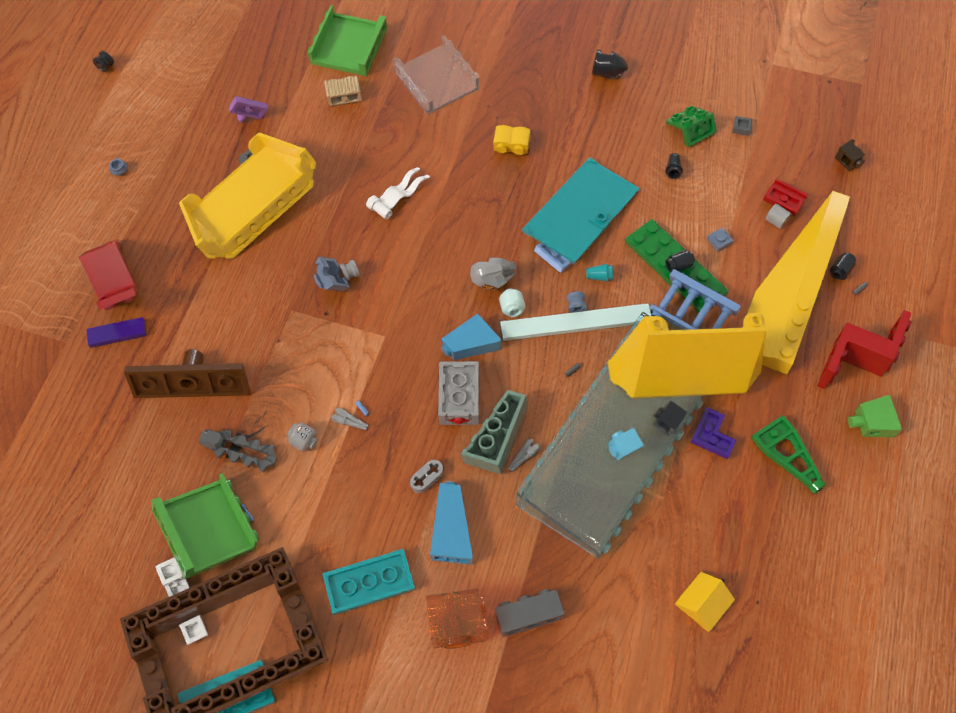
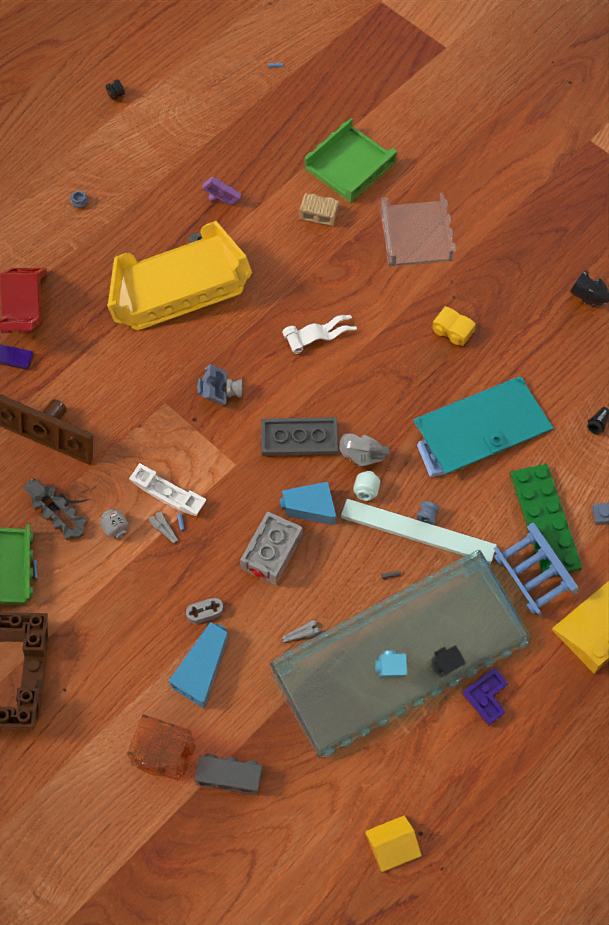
camera: 25 degrees right, 0 degrees up
teal plate [322,548,415,615] -> none
sand green wedge [461,390,529,475] -> none
teal cone [586,263,613,282] -> none
yellow windscreen [607,313,766,399] -> none
black brick [665,249,695,273] -> none
green plate [751,415,827,495] -> none
none -> white slope [129,463,206,516]
none -> dark grey plate [261,417,338,456]

